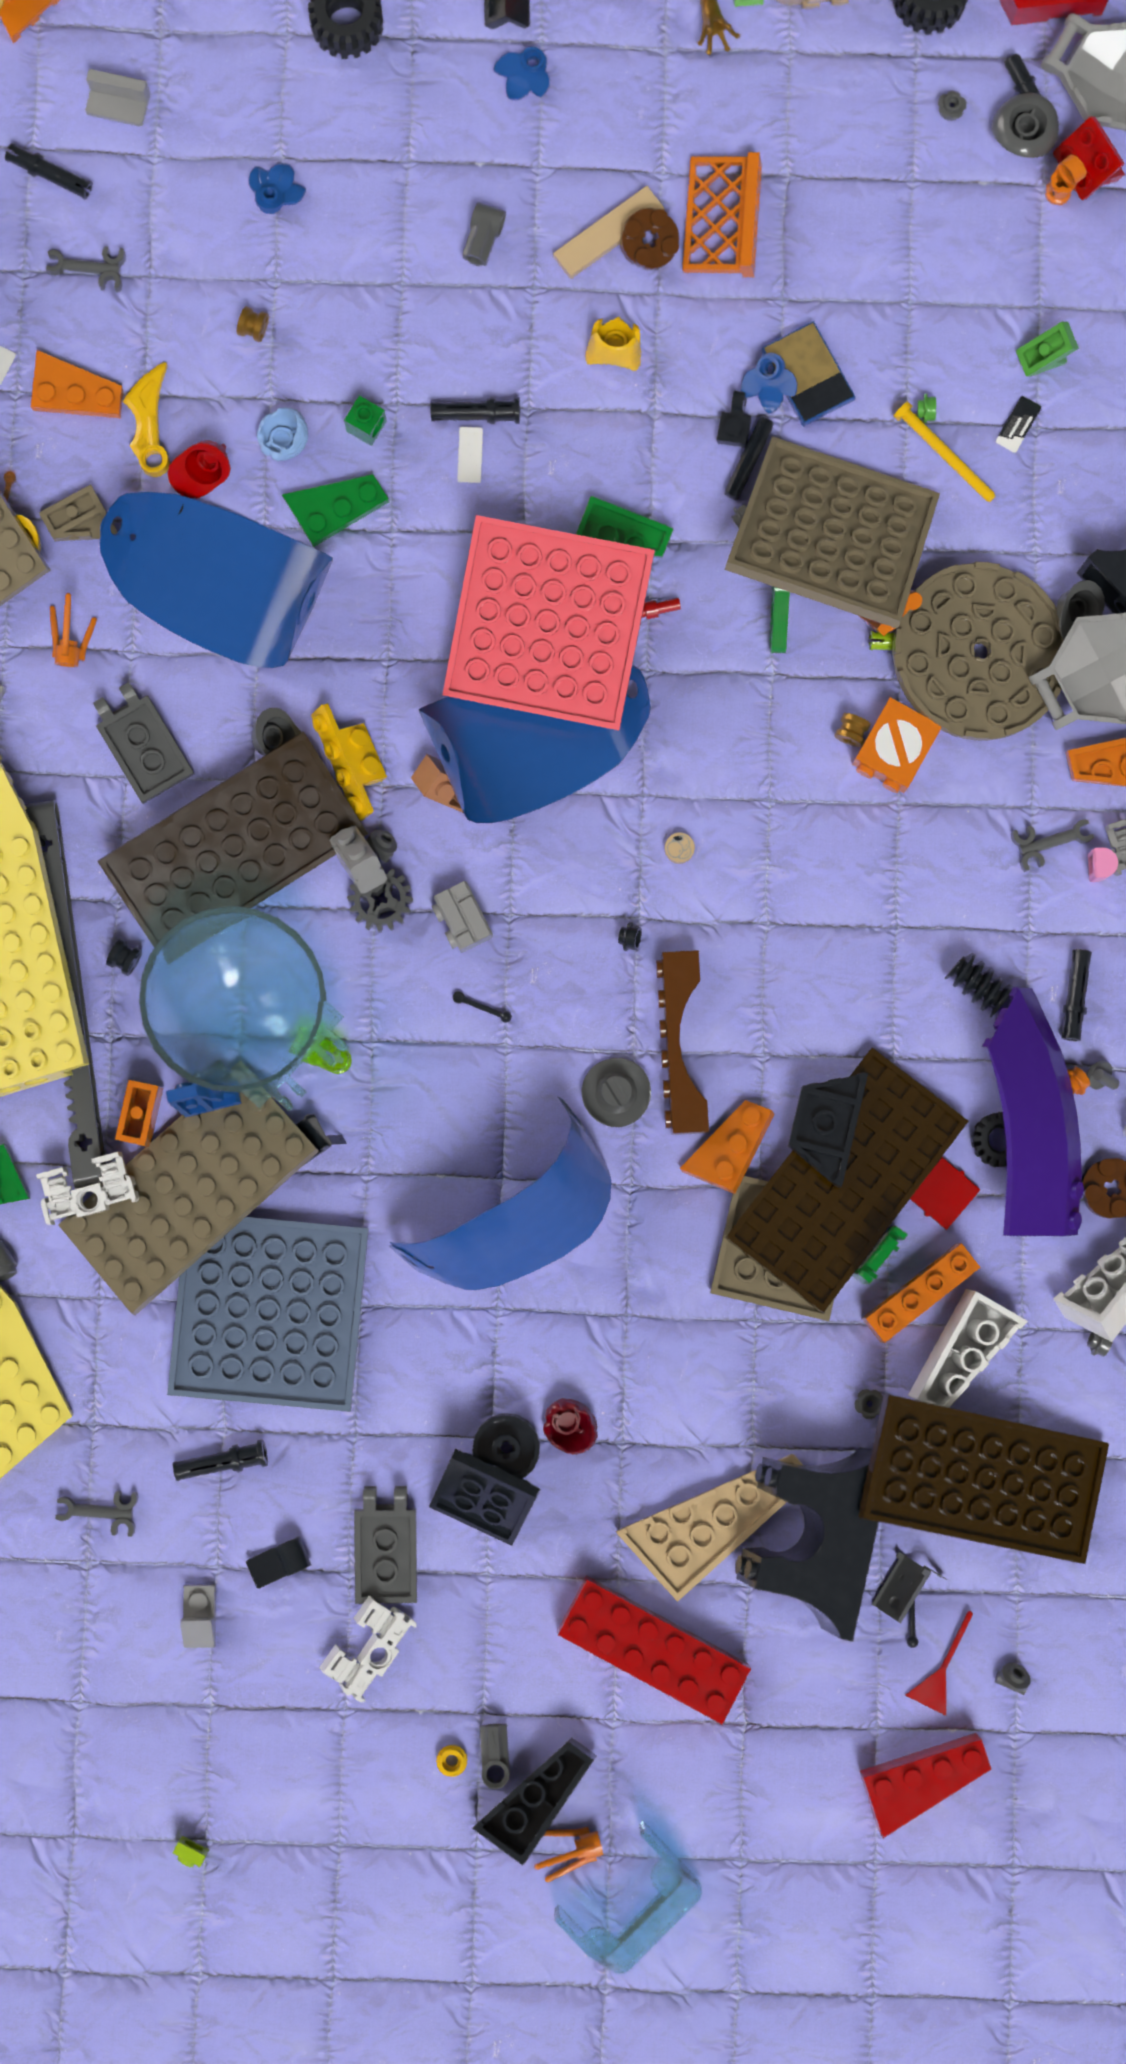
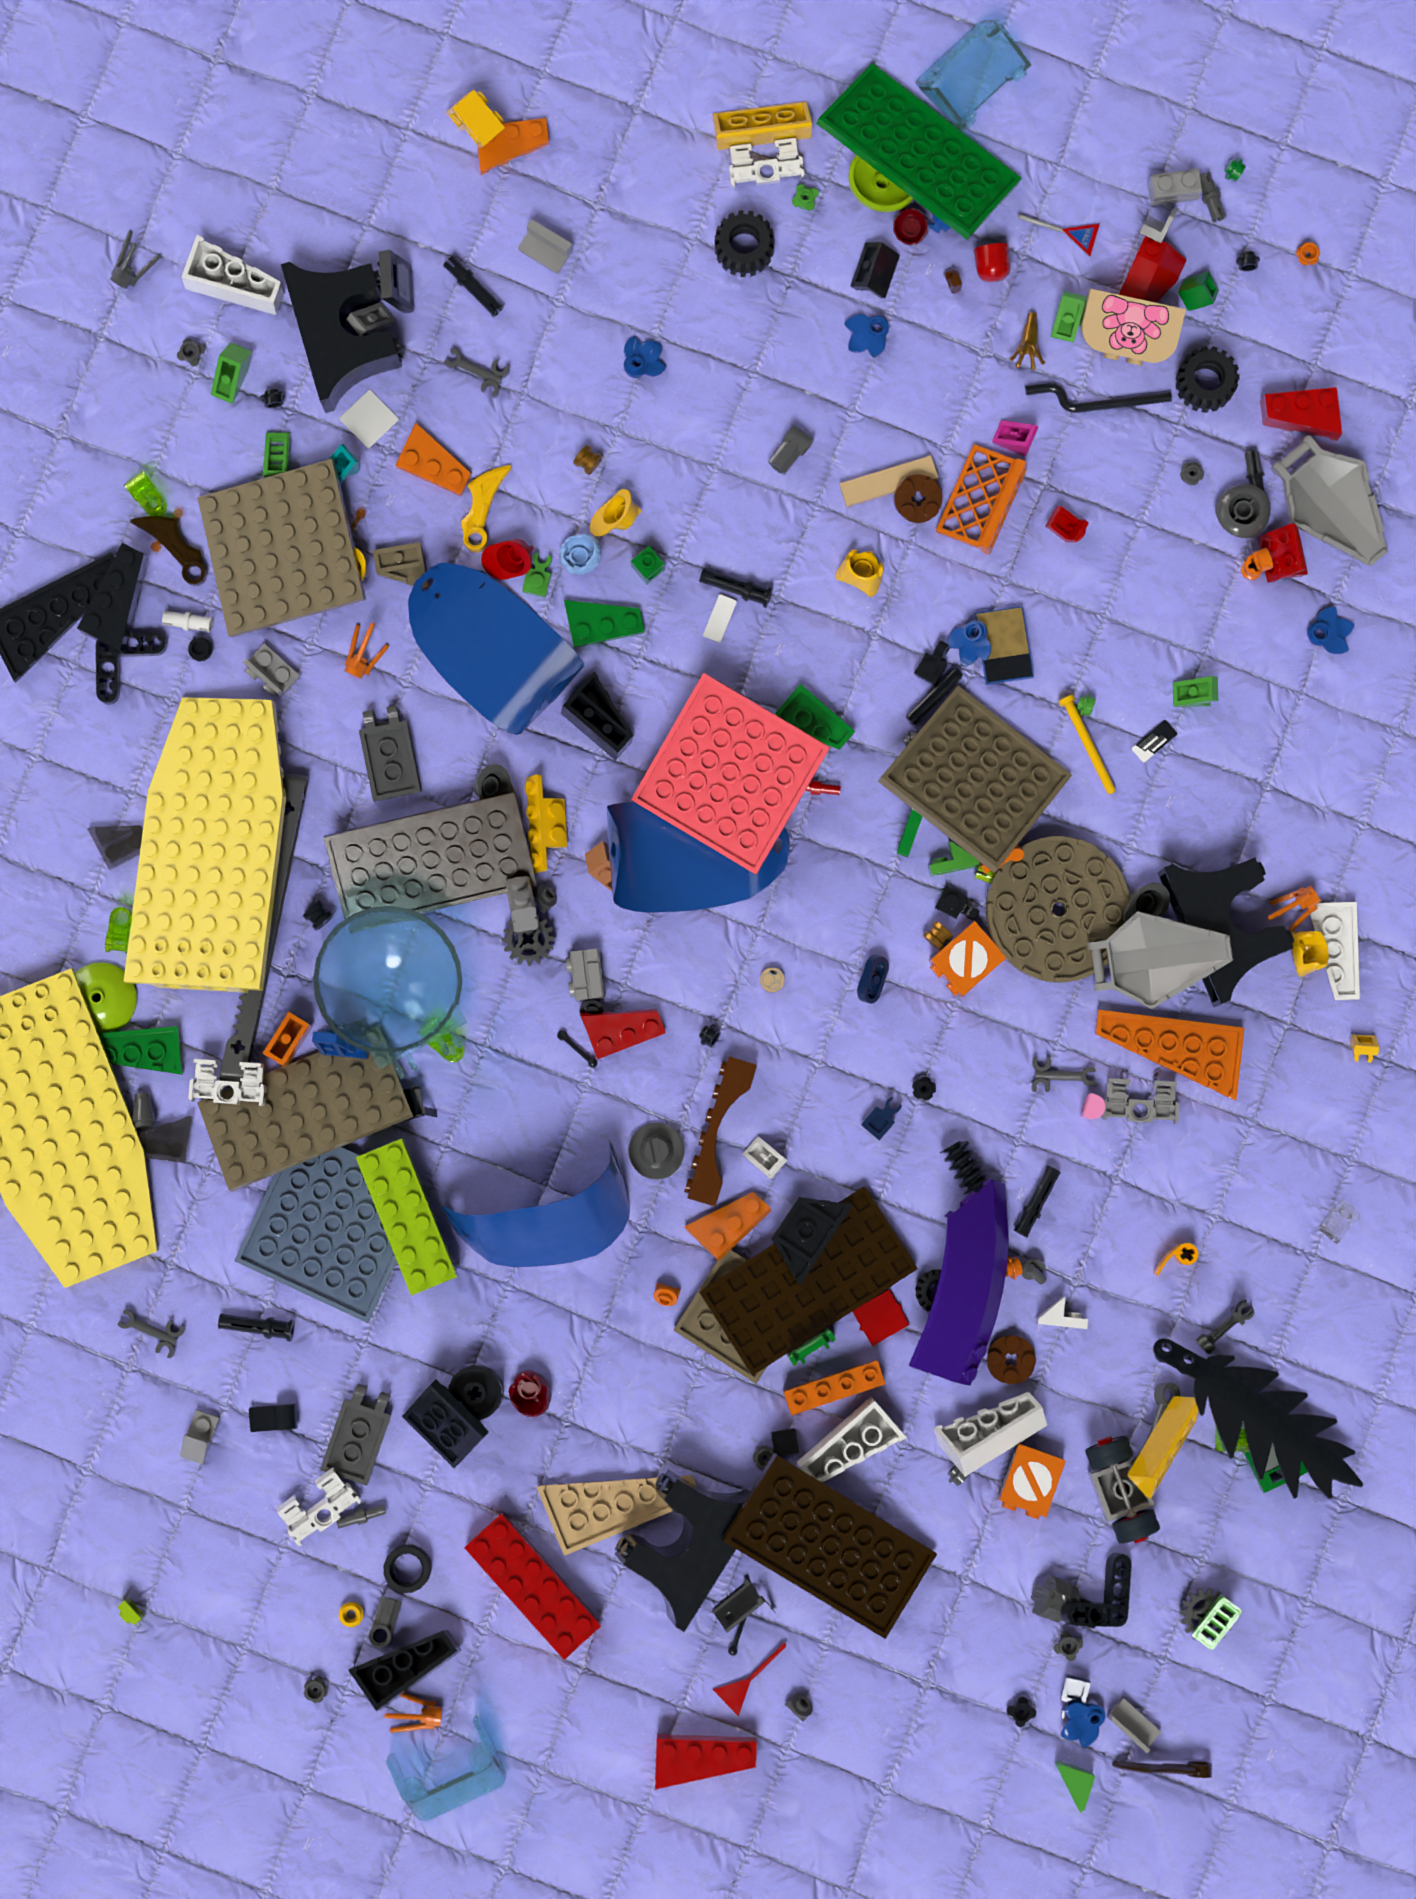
camera: 25 degrees right, 0 degrees up
none -> clear smoke wing [139,1116,194,1164]
none -> dark grey plate [304,1678,328,1703]
none -> dark grey bar [336,1504,387,1529]
none -> lime brick [356,1139,459,1296]
none -> black tyre [383,1544,431,1593]
none -> bright green plate [522,553,552,598]
none -> black wedge [561,671,634,761]
none -> black plate [579,999,604,1019]
none -> red wing [580,1009,666,1060]
none -> yellow piece [590,489,641,537]
none -> orange plate [654,1282,681,1306]
none -> white slope [742,1136,787,1179]
none -> black plate [771,1428,799,1456]
none -> dark blue plate [857,955,889,1004]
none -> dark blue plate [861,1097,902,1141]
none -> black plate [912,1077,936,1101]
none -> bright green slope [928,841,979,877]
none -> black plate [935,886,980,921]
none -> dark pink slope [992,420,1039,457]
none -> black piece [1025,383,1172,413]
none -> red bracket [1045,506,1089,543]

